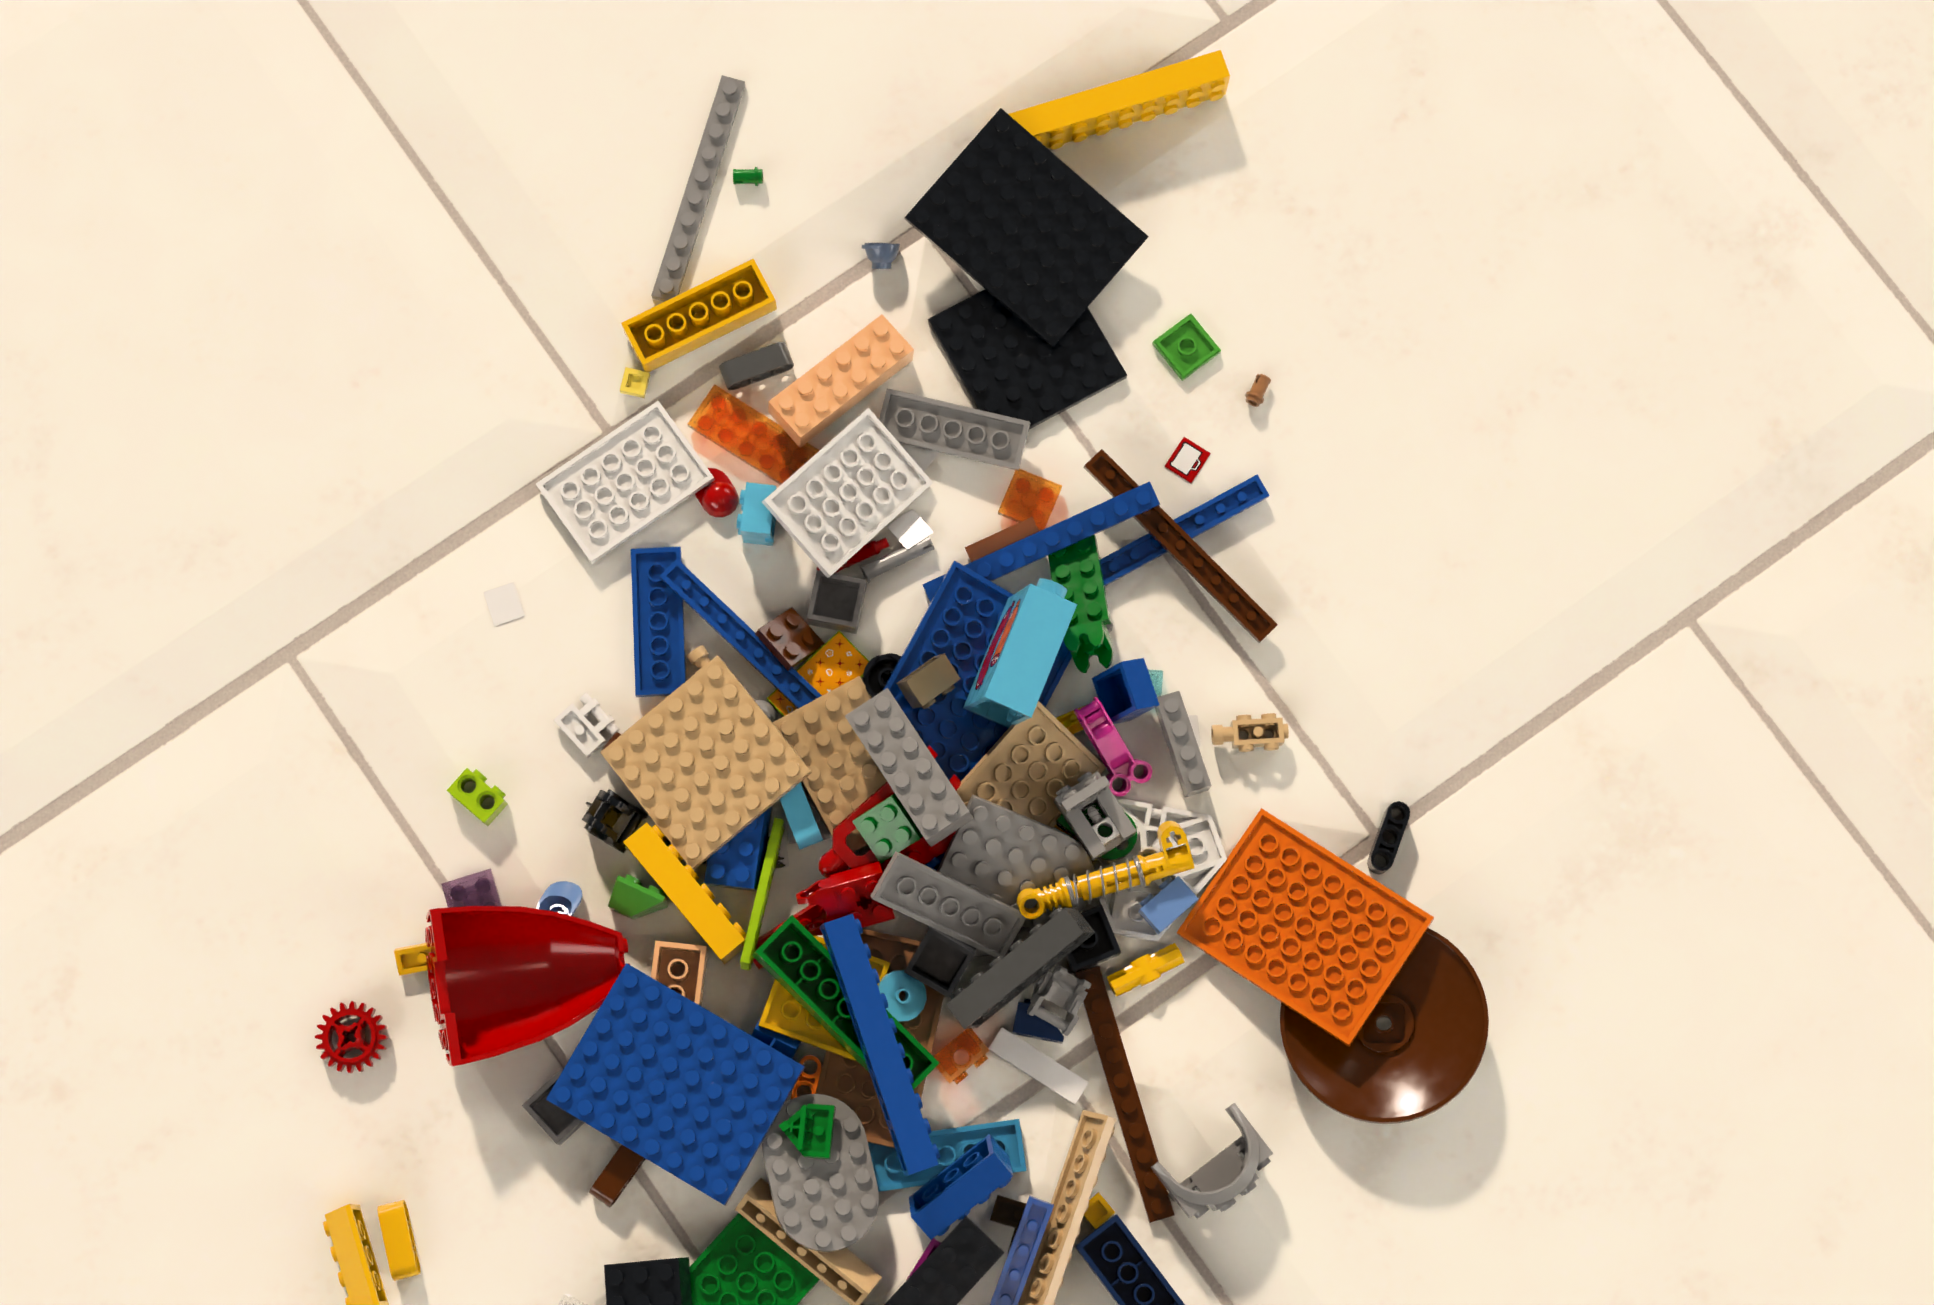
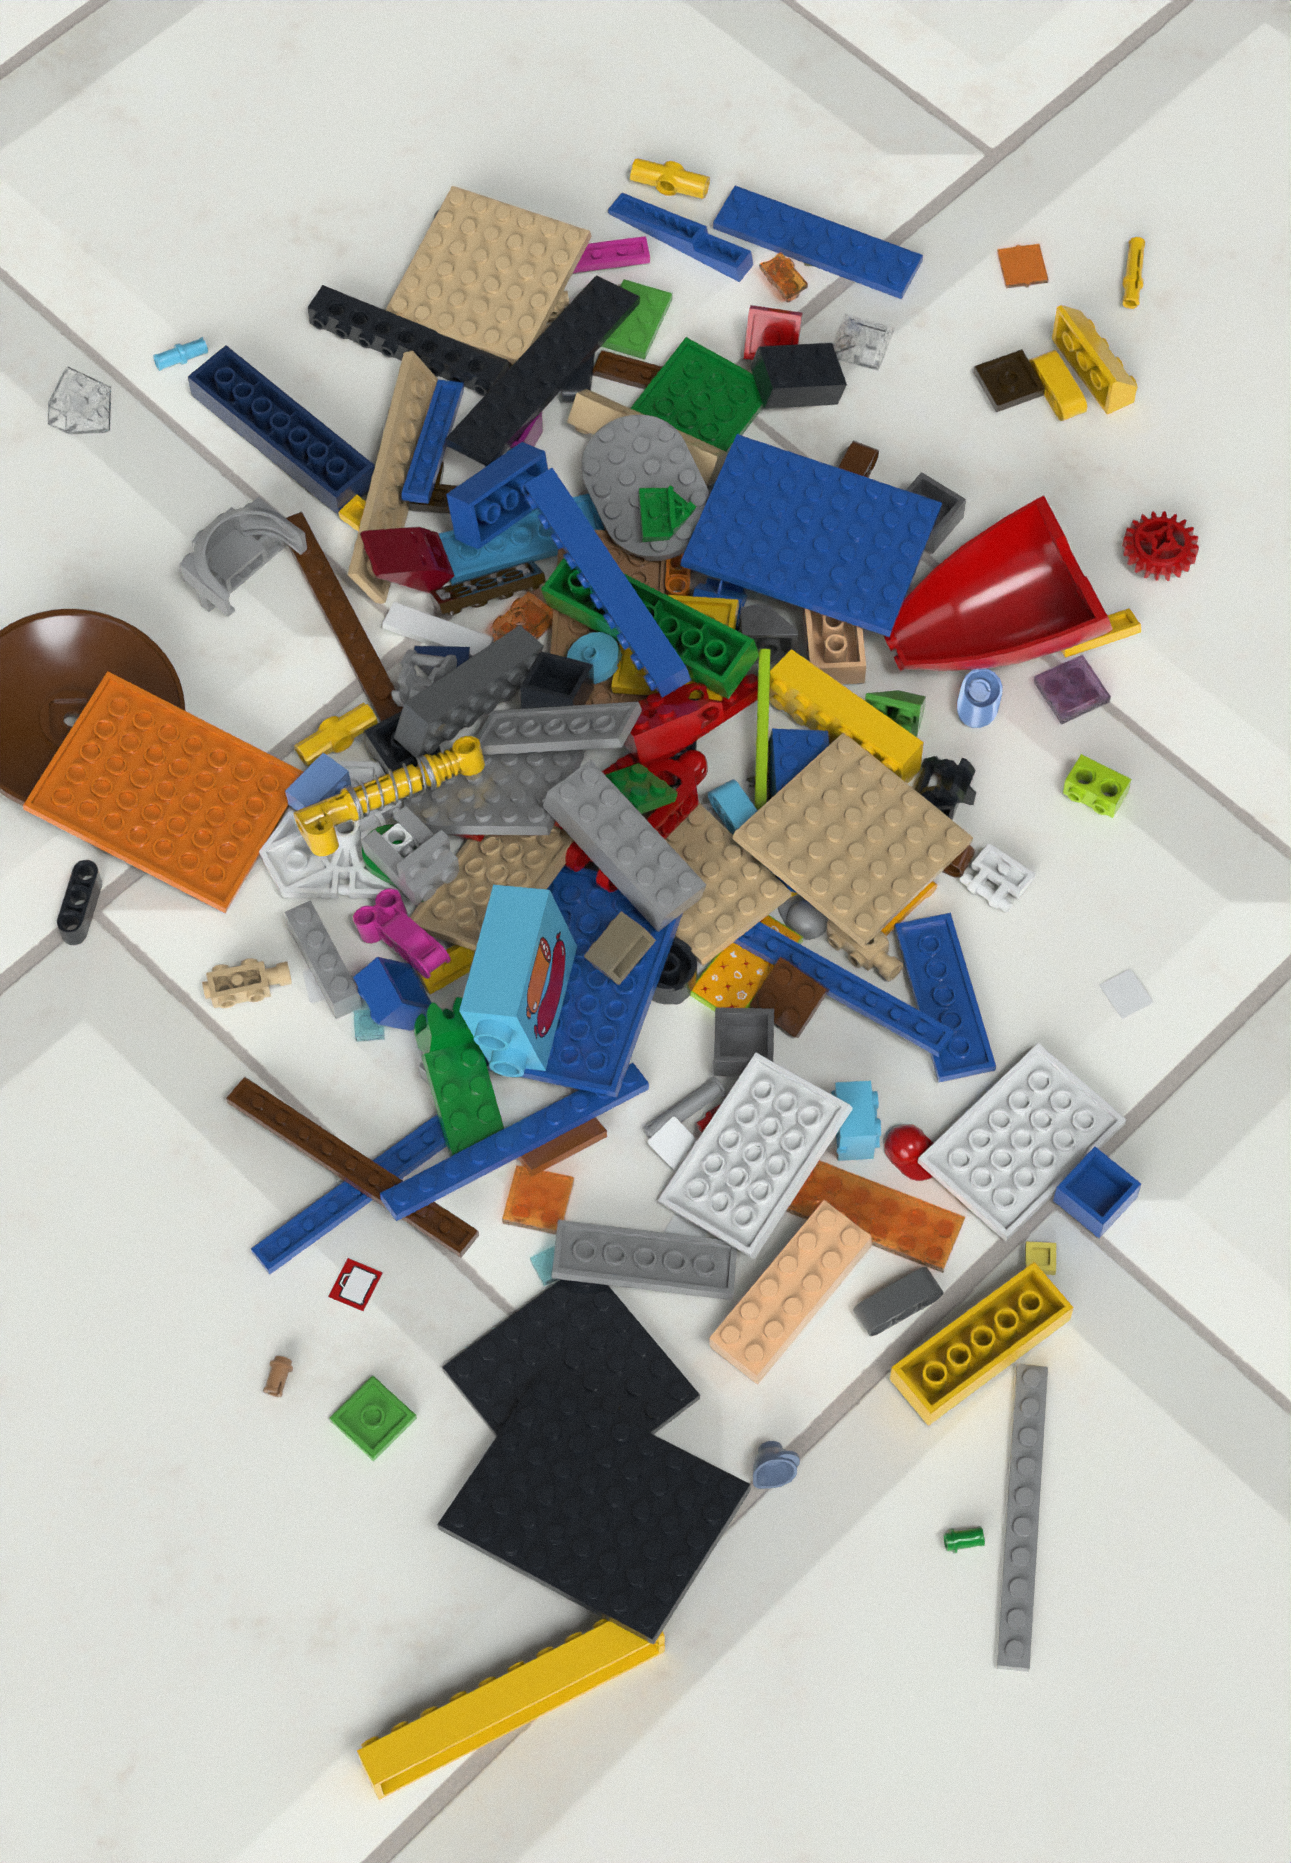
camera: 175 degrees right, 15 degrees down
none -> dark red slope [360,527,455,594]
none -> dark brown plate [429,560,546,616]
none -> clear light blue tile [530,1246,558,1287]
none -> flat silver slope [741,605,798,664]
none -> dark brown plate [974,349,1045,412]
none -> blue piece [1053,1147,1142,1239]

